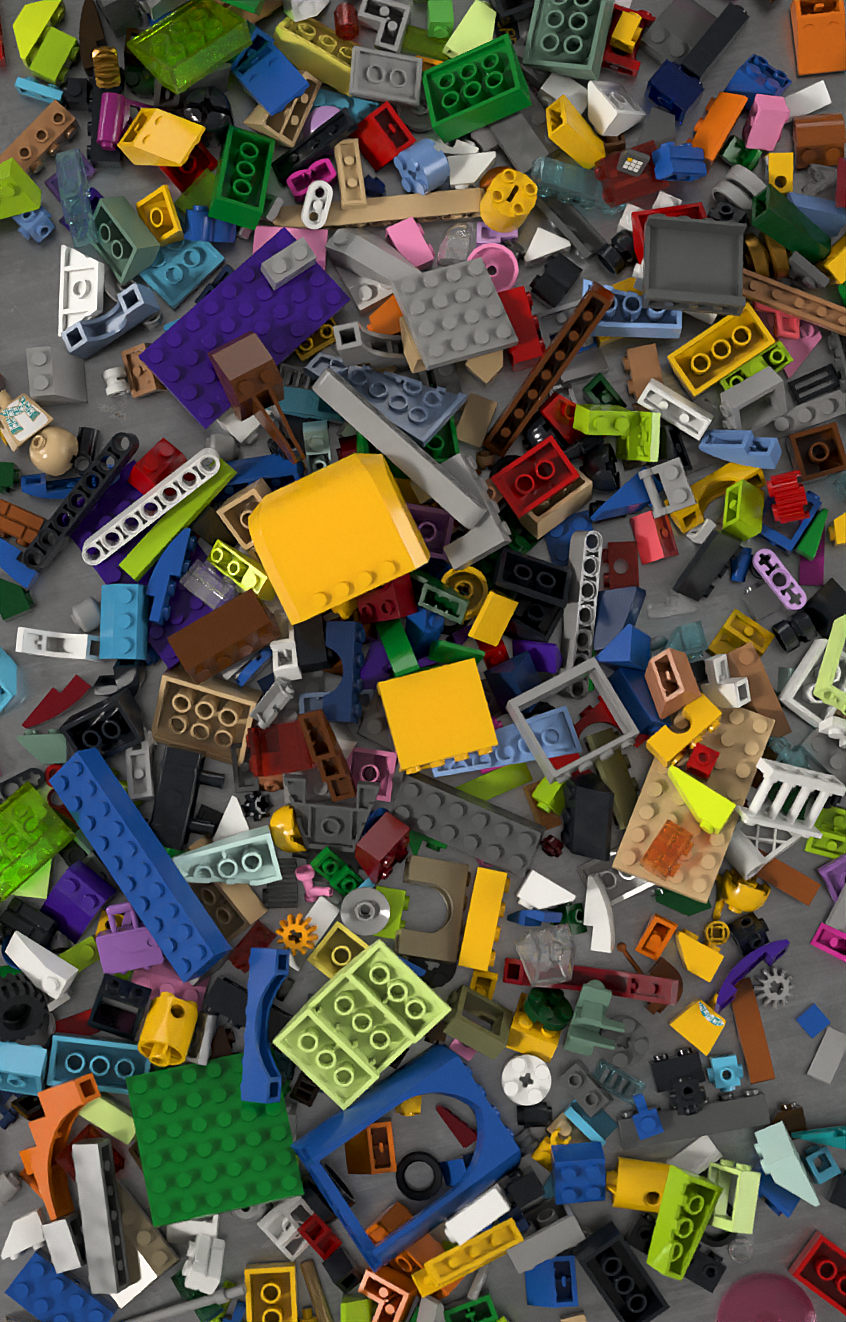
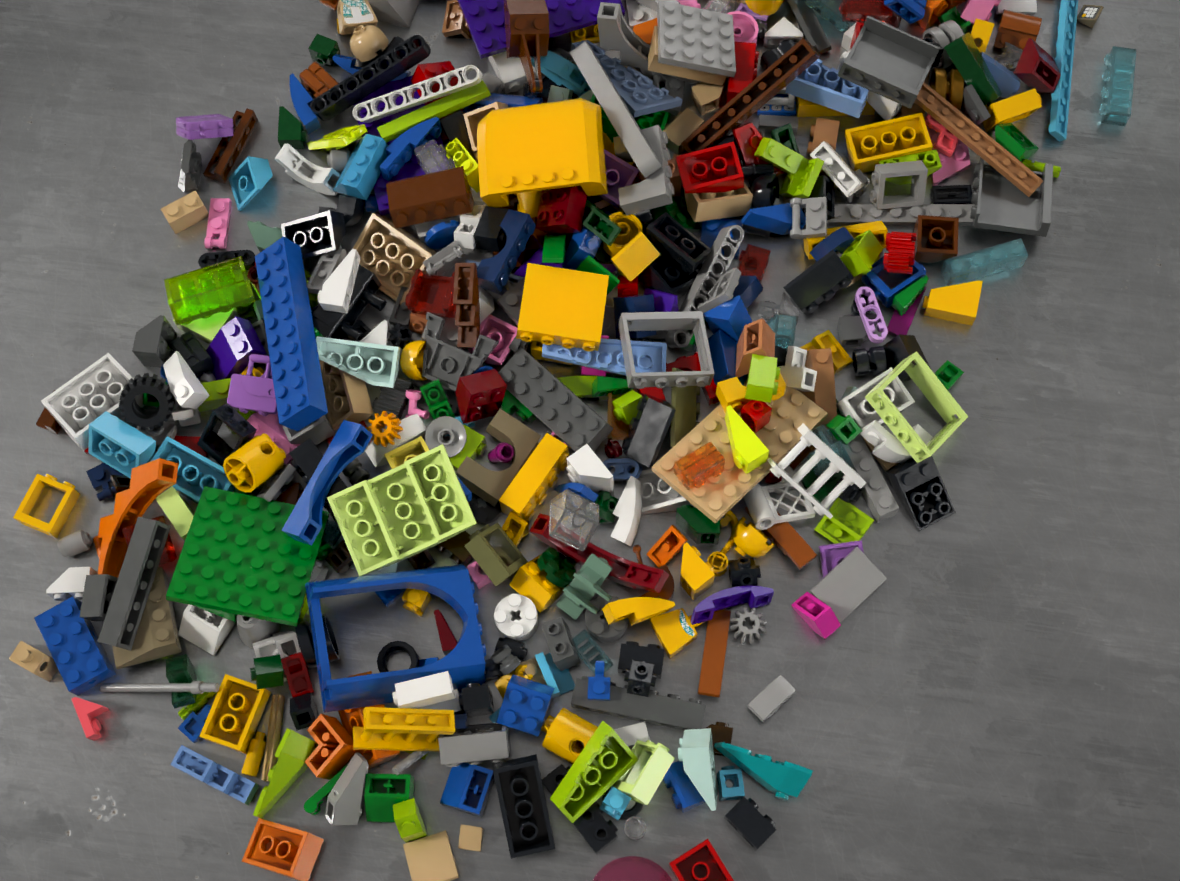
camera: 25 degrees right, 15 degrees down
dark red slope [22,674,93,729] -> none
white wheel [101,367,131,398] -> none
white brick [182,1233,225,1295] -> none
orange slope [344,1118,397,1174] -> none
black wheel [596,230,637,276] -> none
coral panel [630,510,679,565] -> none
medium blue slope [699,429,782,469] -> none
medium azure brick [706,1053,744,1092] -> none
blue cone [730,547,754,582] -> none
blue tile [795,1003,831,1039] -> none
none -> dark green brick [250,655,284,689]
none -> neon yellow wing [306,124,368,151]
none -> white slope [318,249,361,314]
none -> magenta cone [488,442,514,463]
none -> dark grey wheel [490,644,521,675]
none -> green slope [592,376,635,397]
none -> medium azure brick [599,786,631,820]
none -> yellow slope [602,597,676,626]
none -> medium blue plate [603,458,642,481]
none -> light grey wing [697,267,742,313]
none -> lime brick [745,354,780,403]
none -> dark blue slope [810,227,855,261]
none -> green brick [825,415,862,445]

